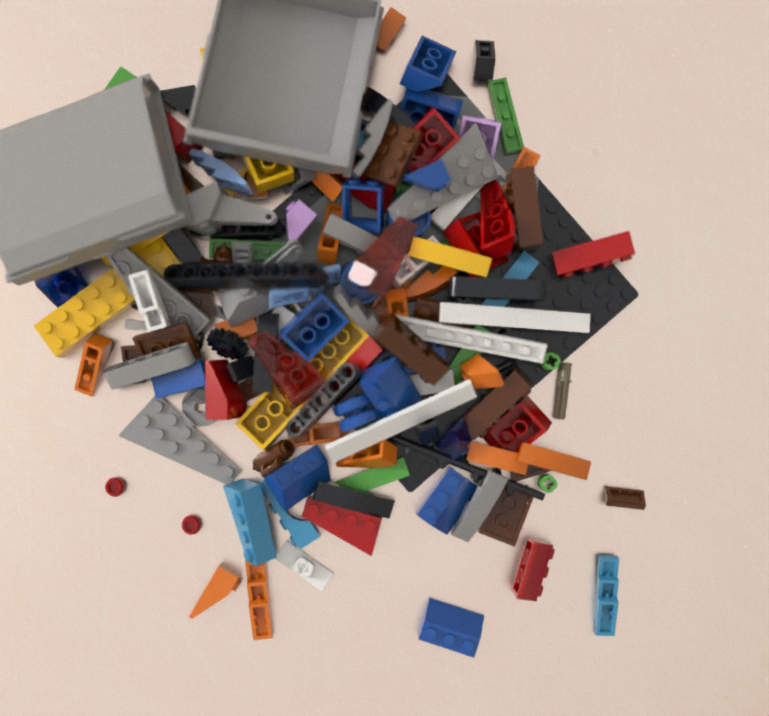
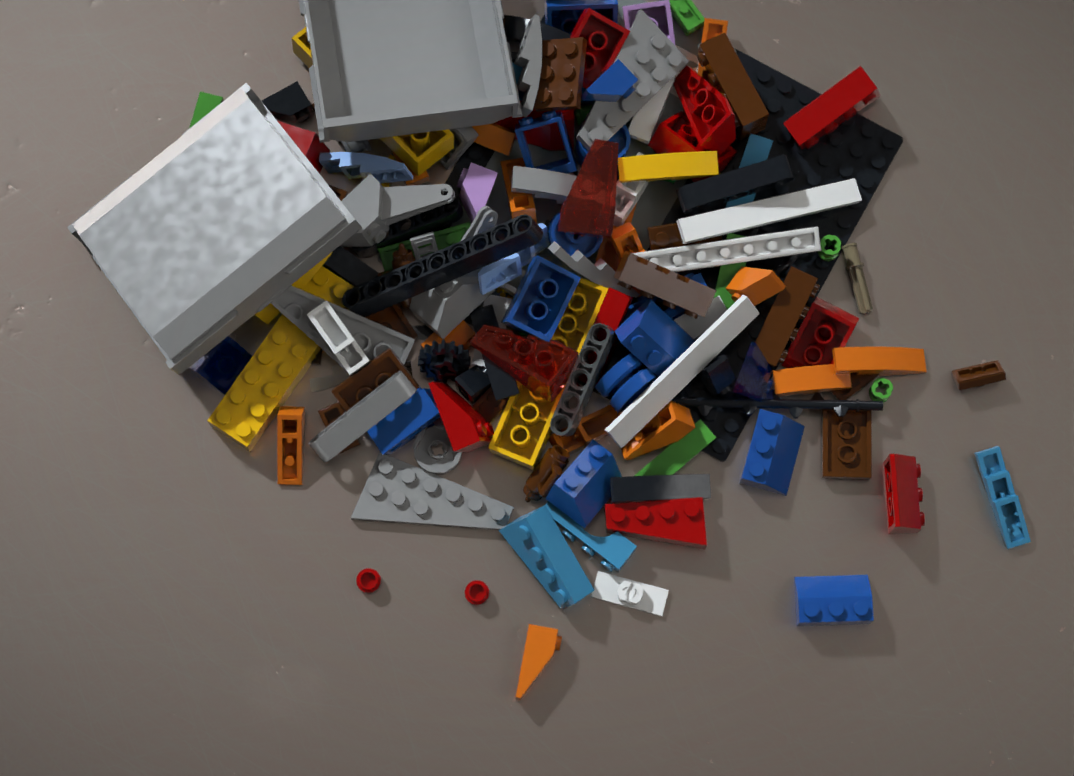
camera: 15 degrees left, 10 degrees down
orange slope [245,560,273,640] -> none
orange slope [405,266,459,303] -> none
light grey slope [451,470,508,542] -> none

